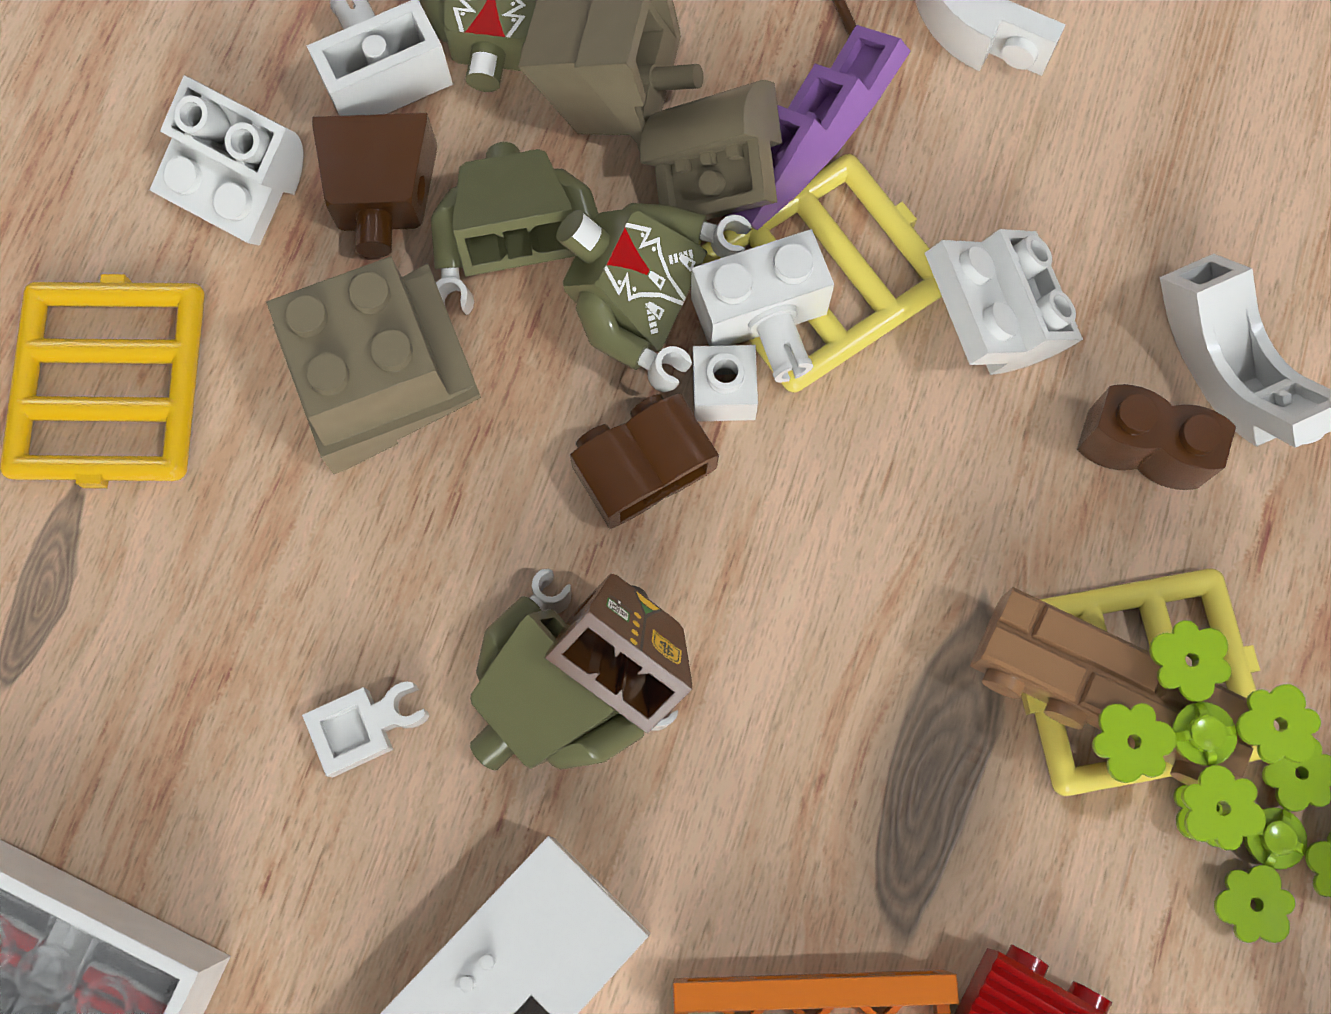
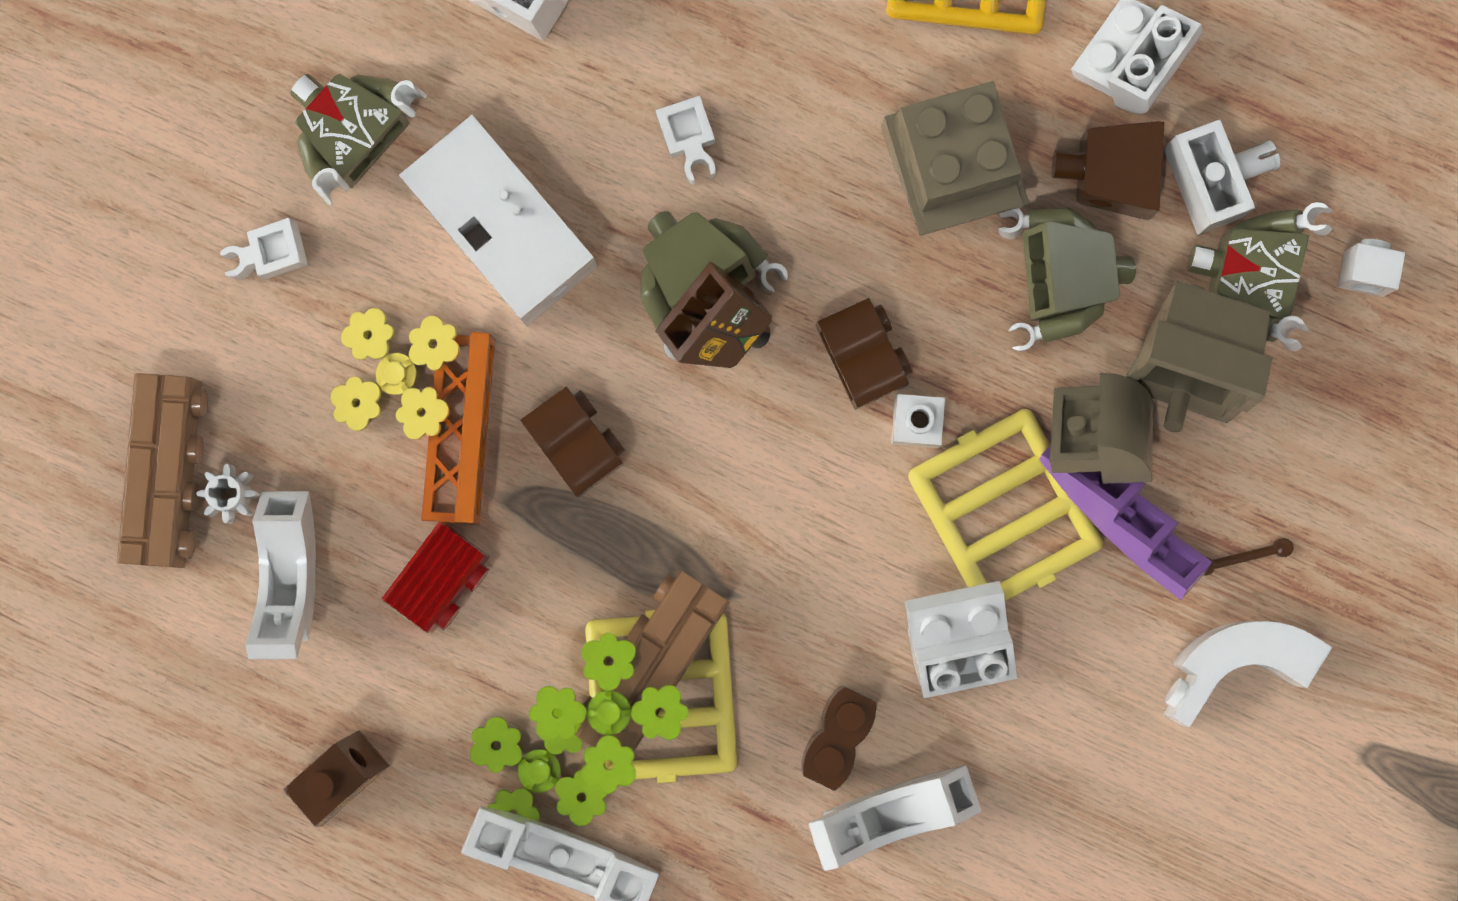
camera: 100 degrees right, 10 degrees up
olive torso [556,203,751,392] -> none
white brick [691,229,834,383] -> none
none -> reddish brown brick [520,386,625,498]

